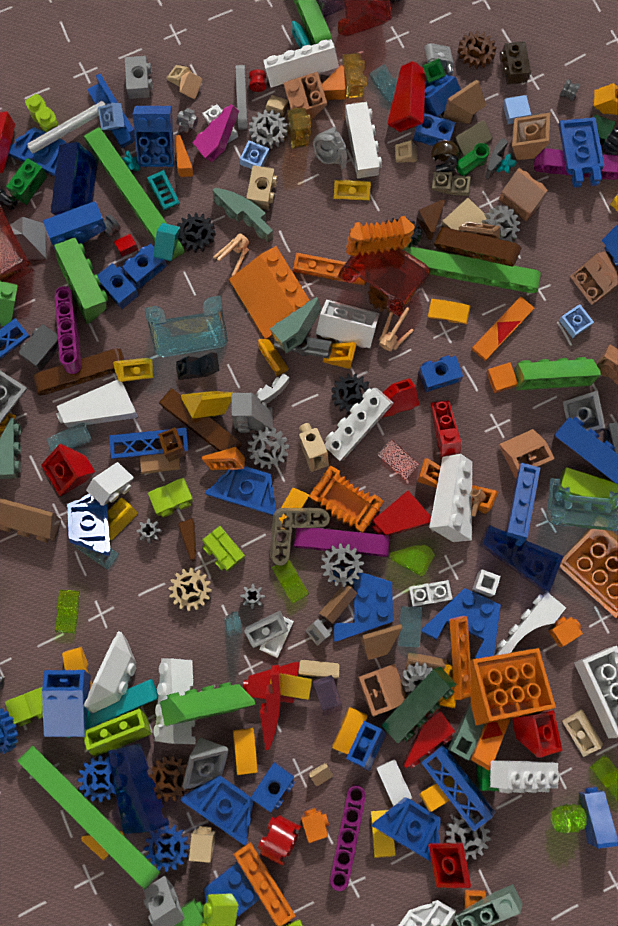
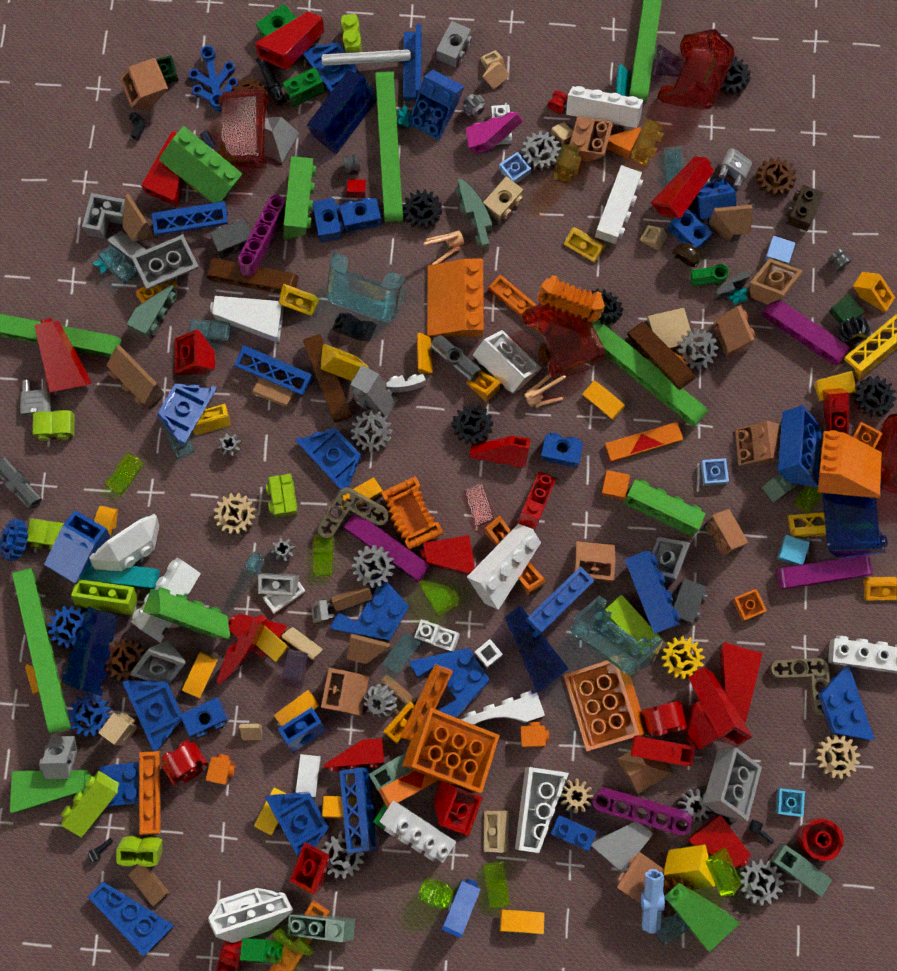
camera: 35 degrees right, 0 degrees up
blue wedge [42,201,107,249] -> none
white brick [86,462,134,506] -> none
light blue piece [98,103,125,130] -> none
teal slope [147,170,180,211] -> none
lime brick [148,478,194,517] -> none
teal slope [153,223,181,261] -> none
reddish brown slope [158,427,187,462] -> none
orange slope [175,135,193,177] -> none
reddish brown slope [178,518,197,562] -> none
orange slope [202,447,245,470] -> none
light grey beam [236,65,247,130] -> none
sand green slope [270,297,322,353] -> none
tan torso [299,423,329,472] -> none
light grey hair [313,127,347,169] -> none
white brick [324,388,394,461] -> none
magenta beam [330,785,366,891] -> none
dark green brick [381,667,457,744] -> none
reddish brown slope [417,200,445,240] -> none
green slope [422,58,446,83] -> none
dark tan slope [432,172,471,196] -> none
black arm [436,155,458,172] -> none
dark tan slope [454,120,493,157] -> none
medium nougat slope [459,222,501,239] -> none
medium nougat hand [470,488,486,517] -> none
blue tile [558,118,604,188] -> none

